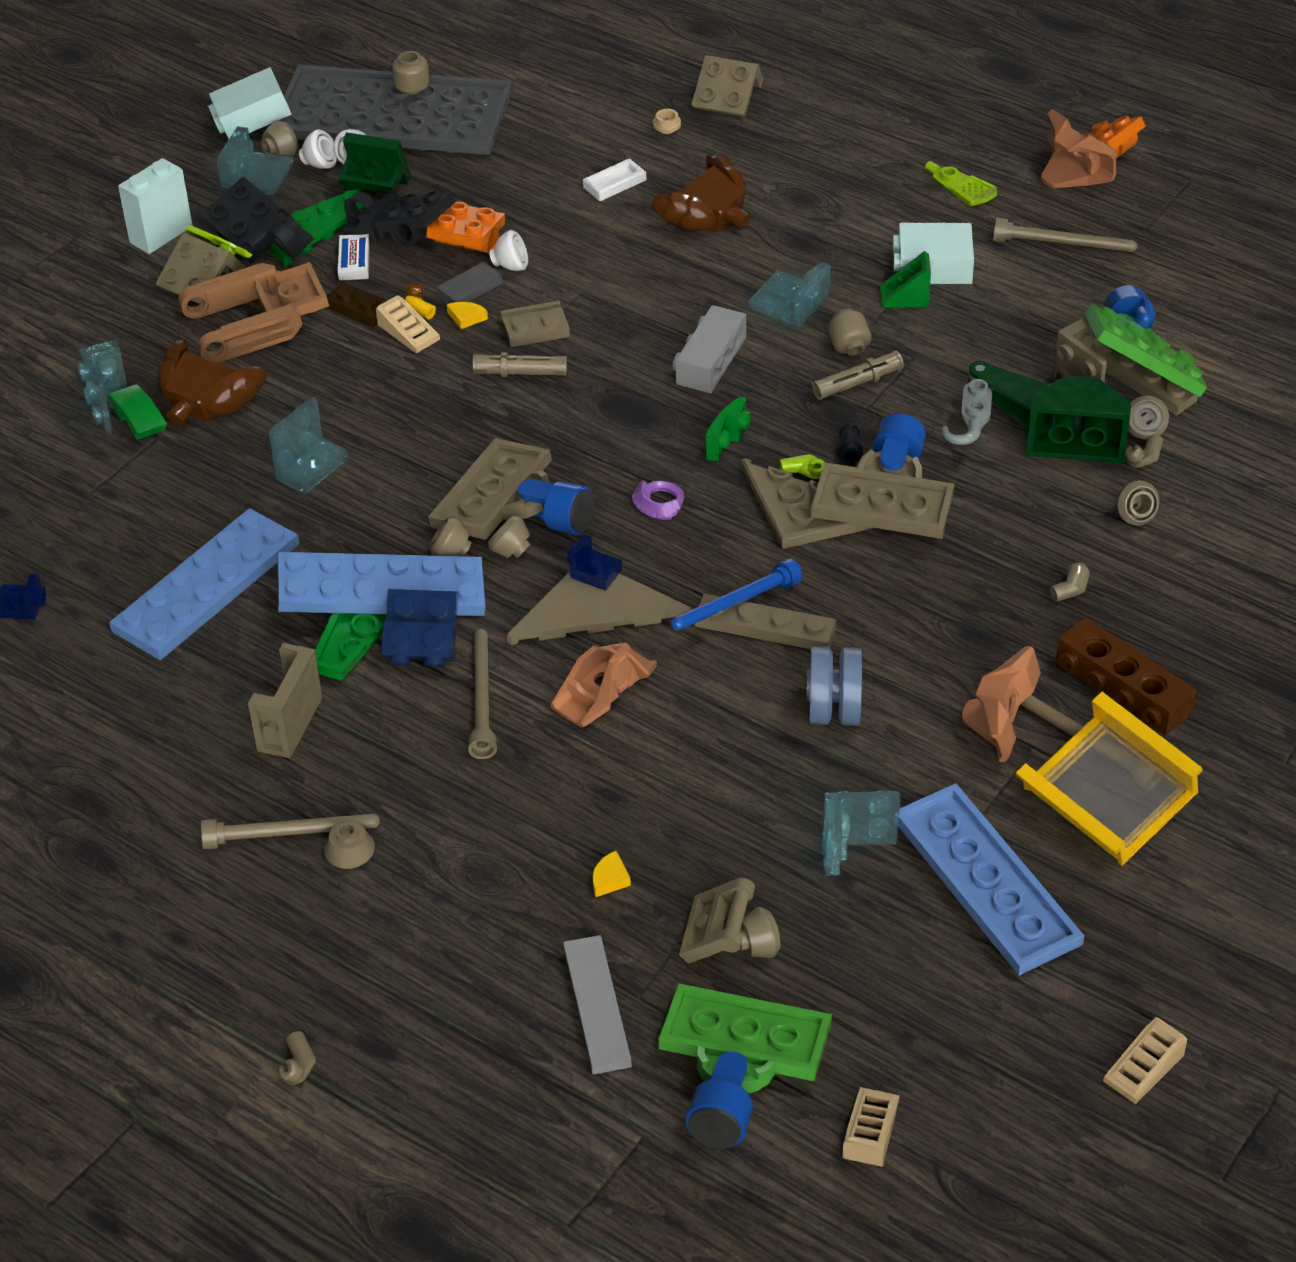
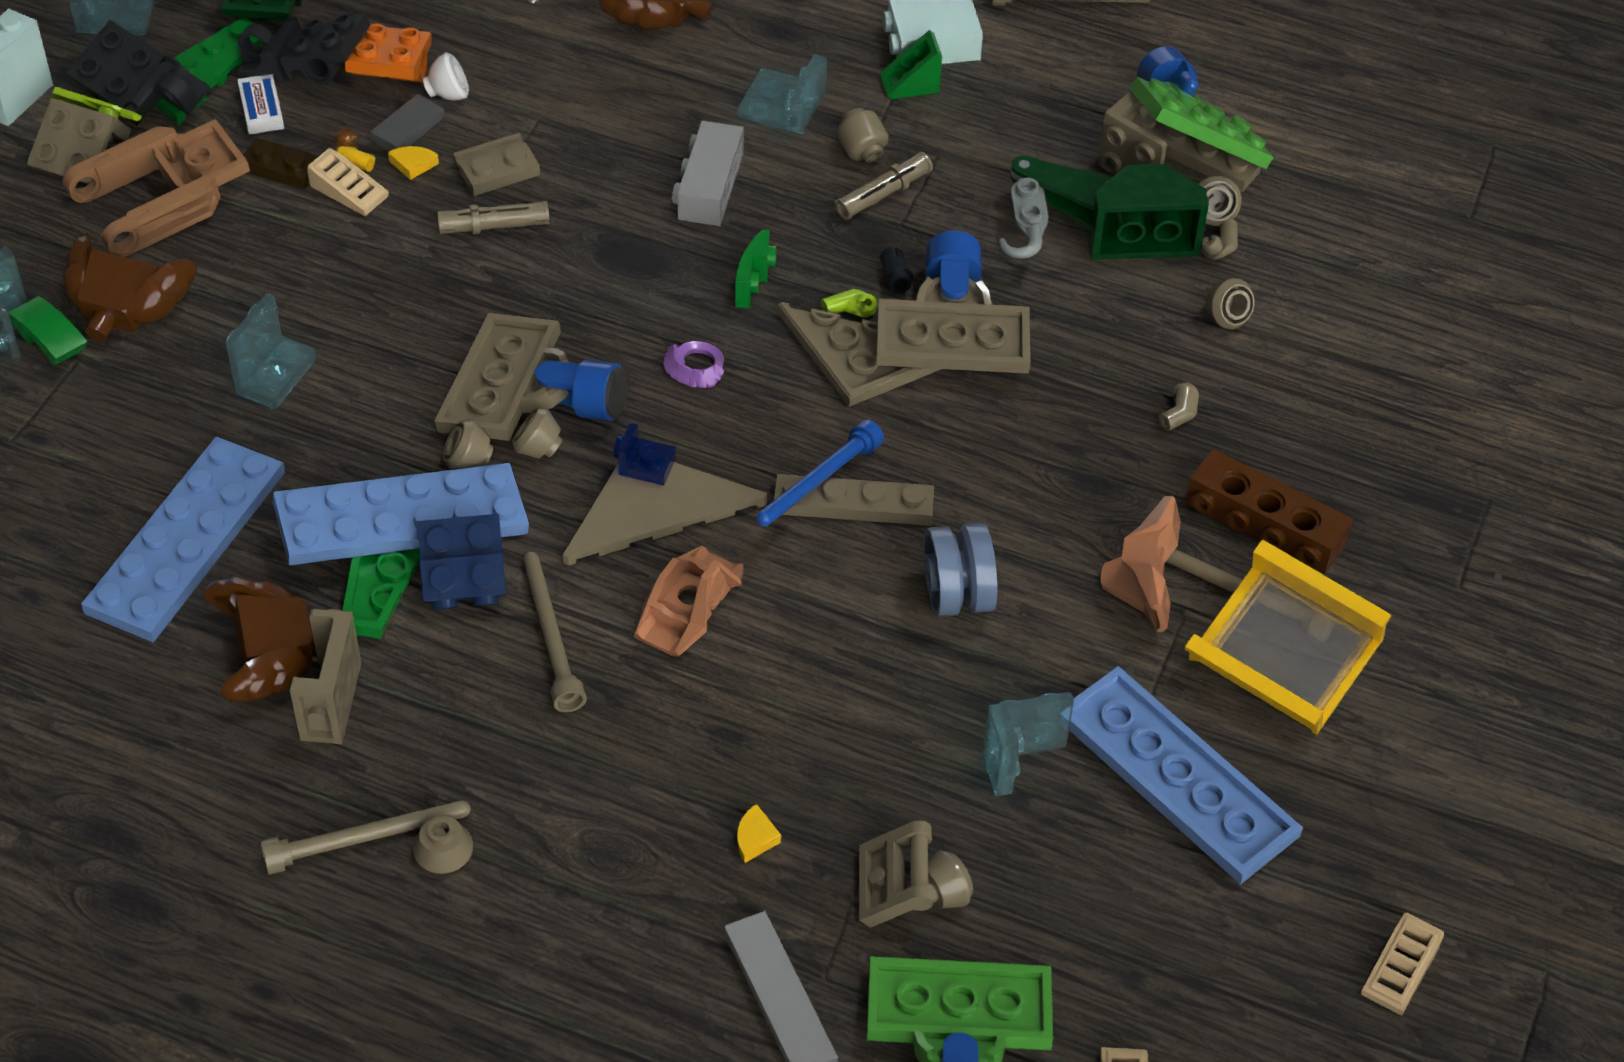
camera: 15 degrees left, 5 degrees up
none -> reddish brown torso [203,577,315,703]

